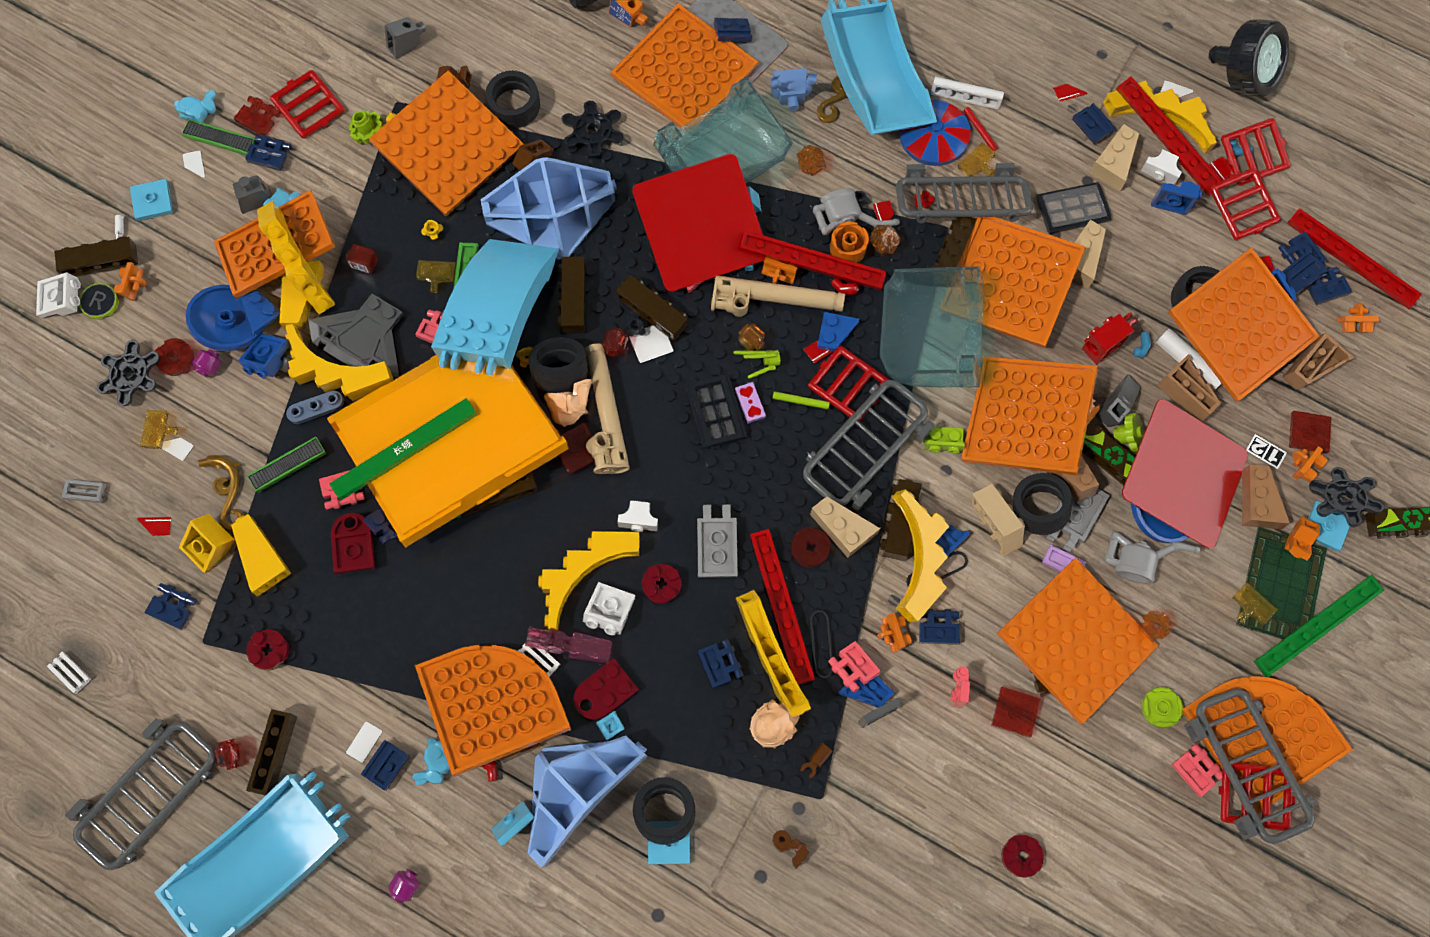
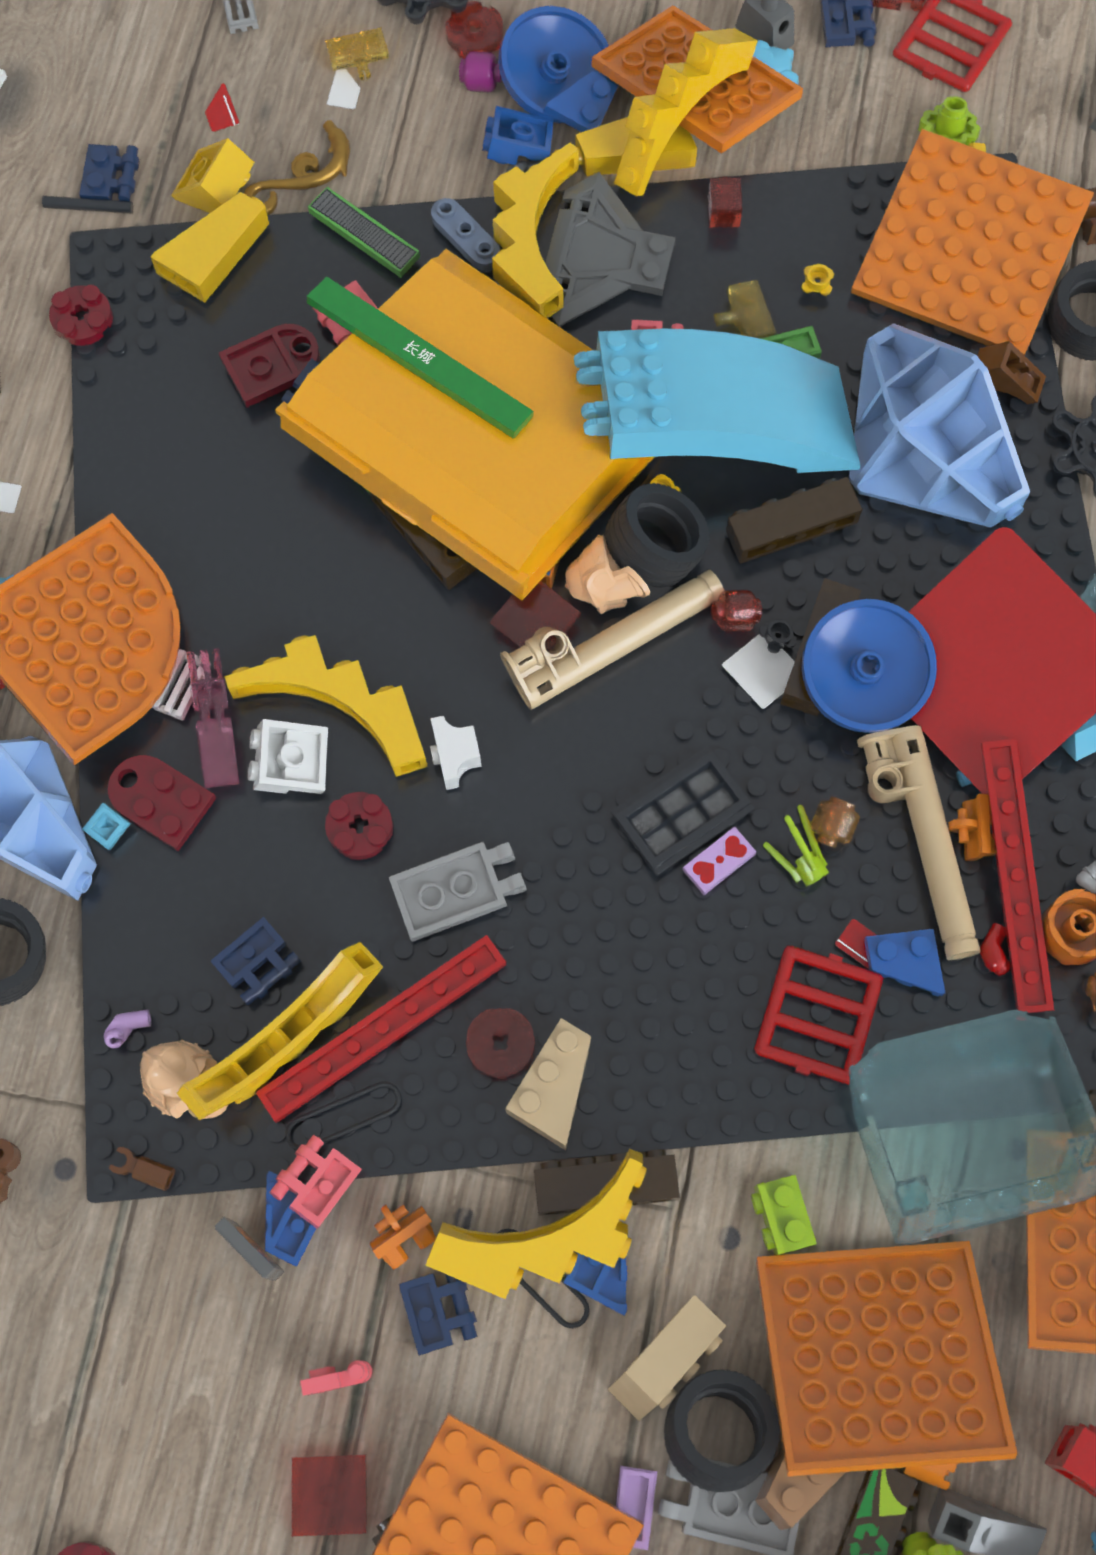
camera: 75 degrees right, 0 degrees up
lime bar [772,391,830,409] -> none
dark grey bar [803,380,935,512] -> none
none -> black bar [42,196,134,214]
none -> lavender arm [104,1009,151,1048]
none -> blue dish [802,599,937,733]

